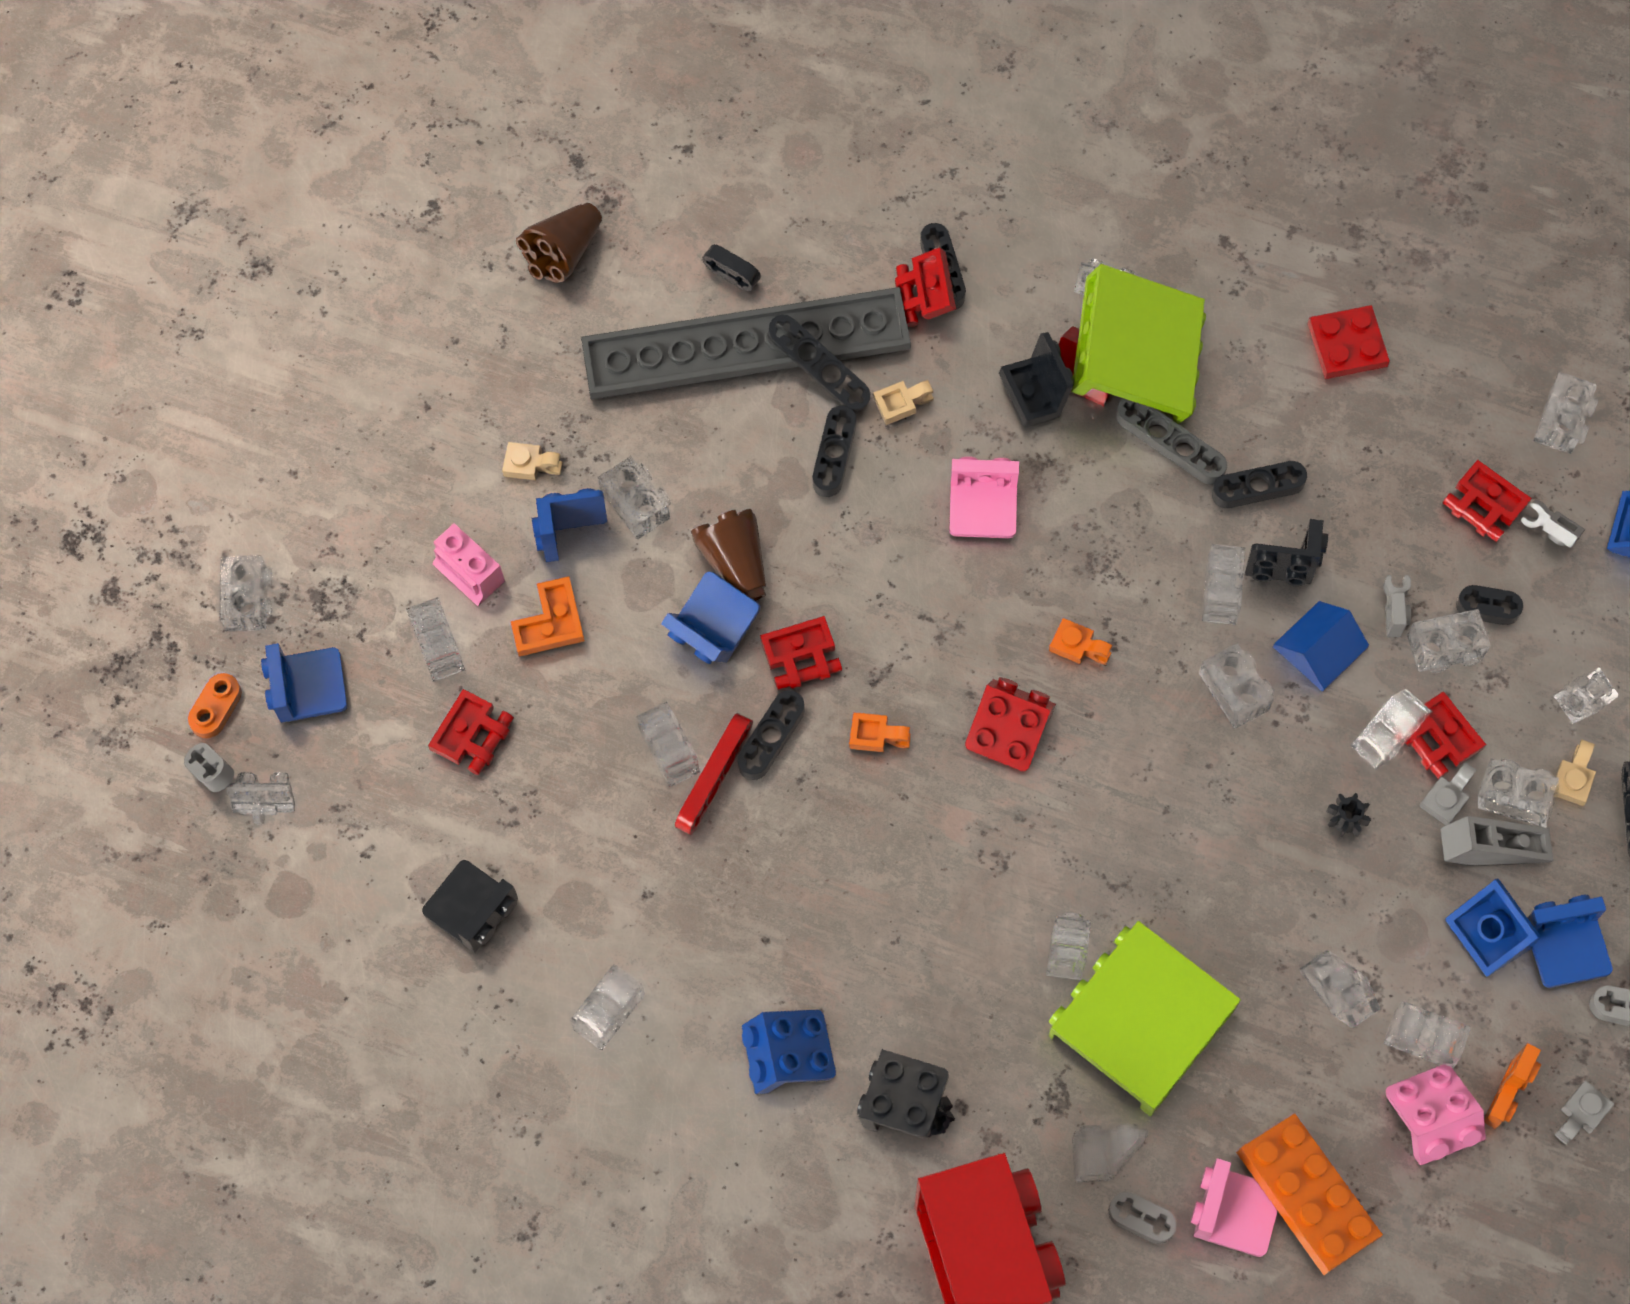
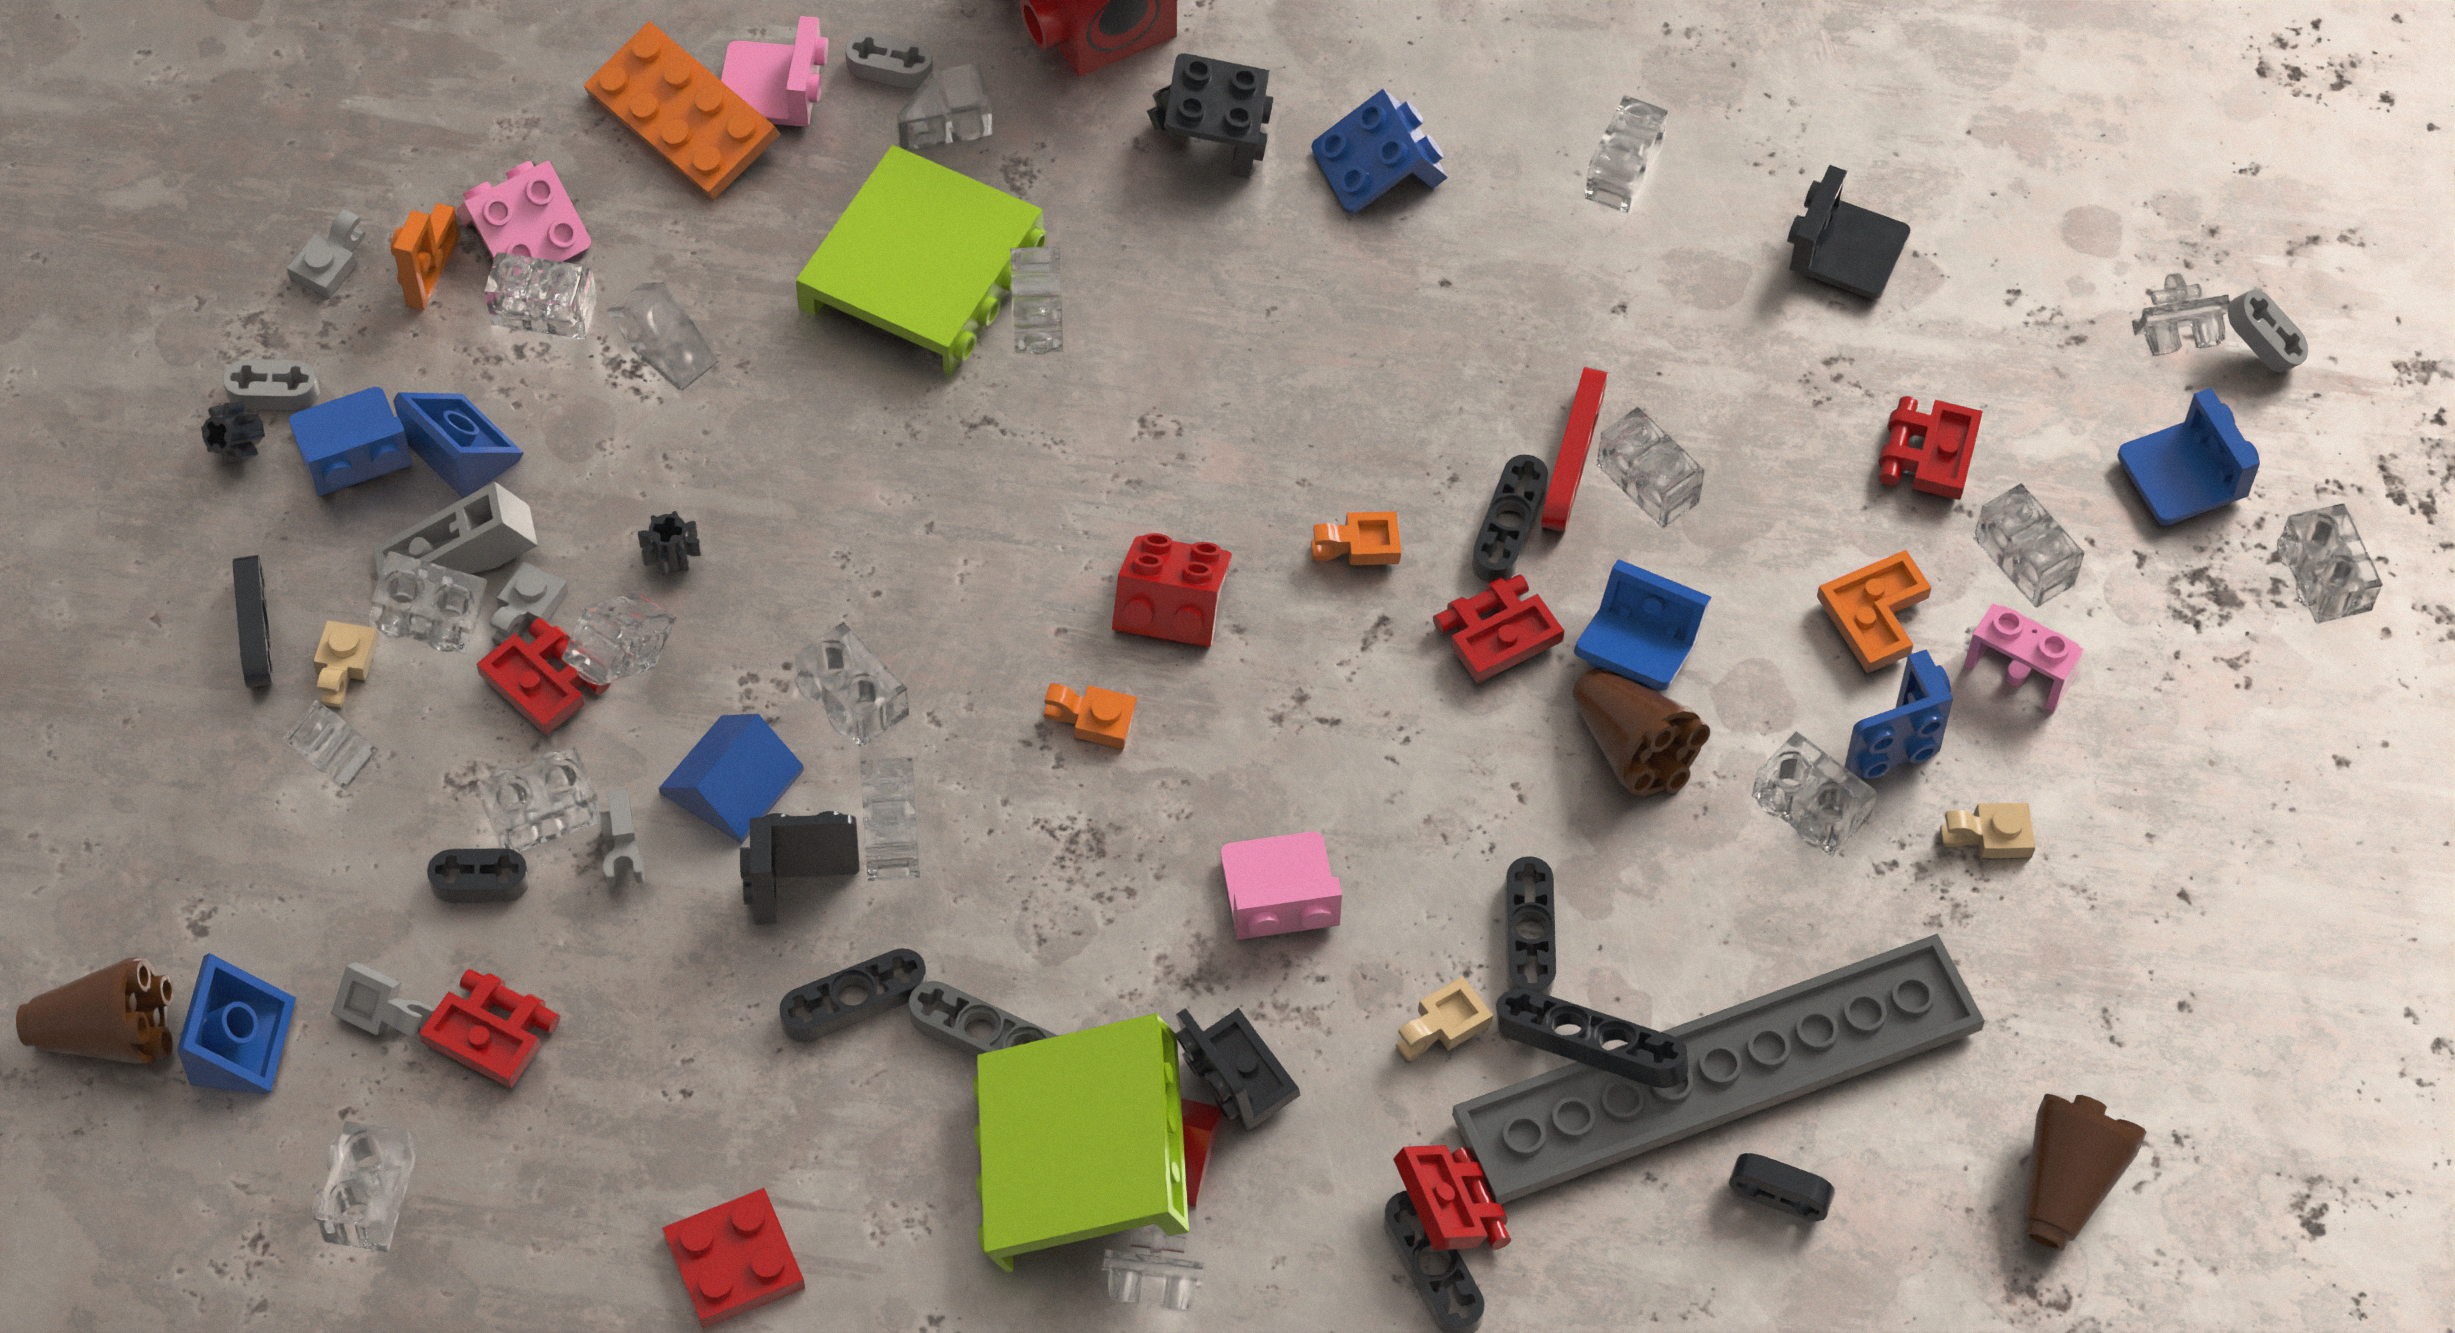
camera: 165 degrees right, 10 degrees down
orange plate [188,673,242,738] -> none

